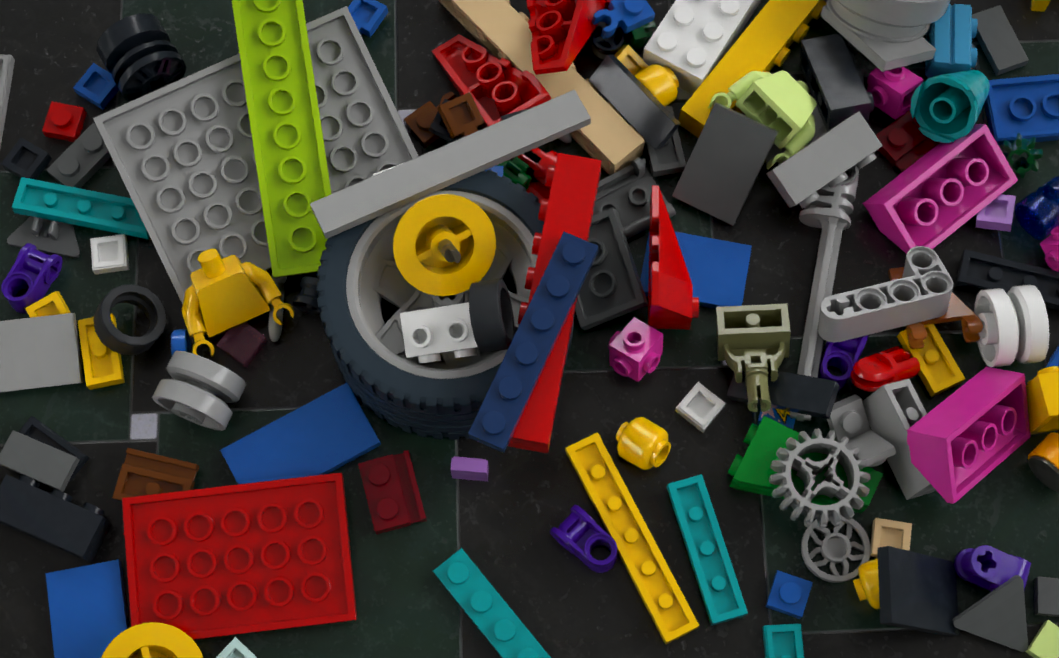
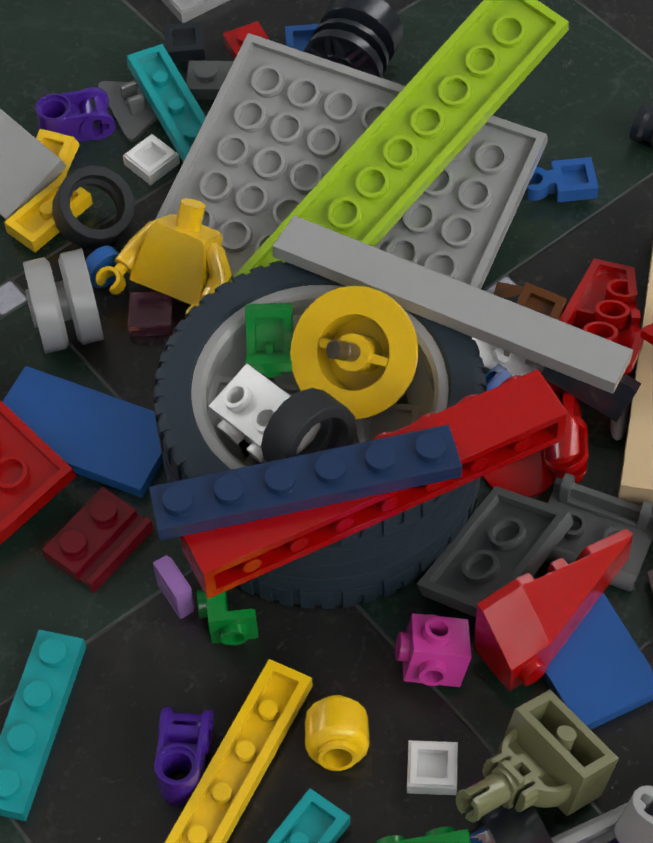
camera: 55 degrees right, 15 degrees down
none -> green bracket [197,590,258,645]
none -> green bracket [245,303,293,378]

